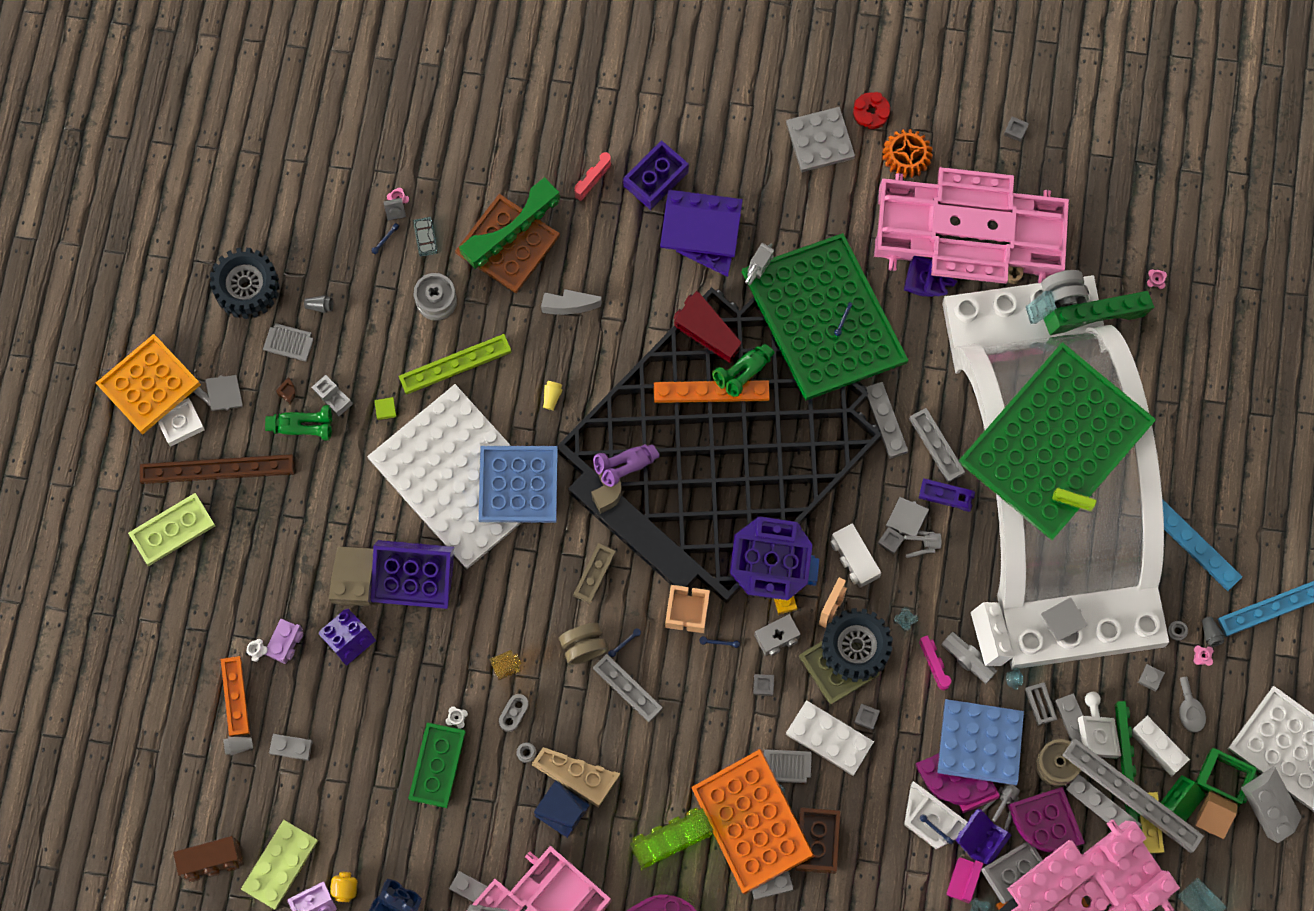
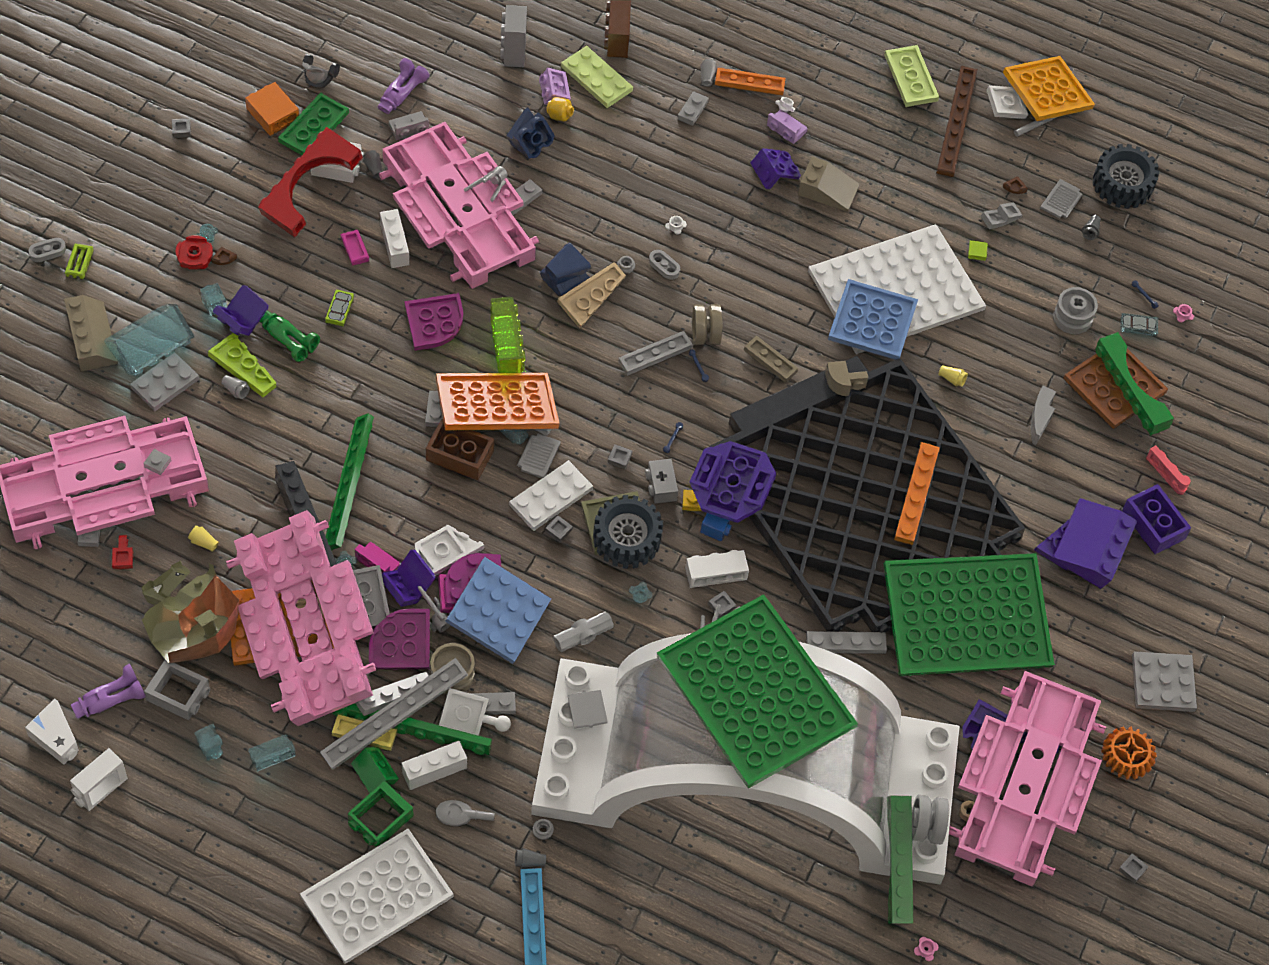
camera: 100 degrees right, 15 degrees down
light grey piece [205,375,243,411] -> none
green piece [265,405,332,441] -> none
dark purple slope [371,540,454,609] -> none
flat silver plate [383,198,406,221] -> none
lime plate [399,334,512,395] -> none
green plate [408,722,466,809] -> none
clear yellow brick [490,650,521,680] -> none
medium lavender piece [593,444,659,487] -> none
light nougat piece [665,585,710,633] -> none
dark red slope [673,291,742,363] -> none
green piece [712,344,775,397] -> none
light grey piece [745,243,774,285] -> none
light nougat plate [819,577,847,628] -> none
dark blue hinge [834,302,853,336] -> none
red plate [853,92,890,129] -> none
dark pink plate [919,635,951,690] -> none
dark blue hinge [920,814,954,845] -> none
white brick [971,602,1014,666] -> none
clear light blue plate [1006,668,1023,690] -> none
light grey tile [1025,682,1057,726] -> none
clear light blue tile [1026,291,1056,324] -> none
lime tile [1052,488,1097,511] -> none
light grey plate [1138,664,1165,691] -> none
dark azure plate [1162,499,1242,591] -> none
bright pink plate [1193,645,1214,666] -> none
medium nougat head [1196,791,1238,839] -> none
light grey slope [1241,767,1302,843] -> none

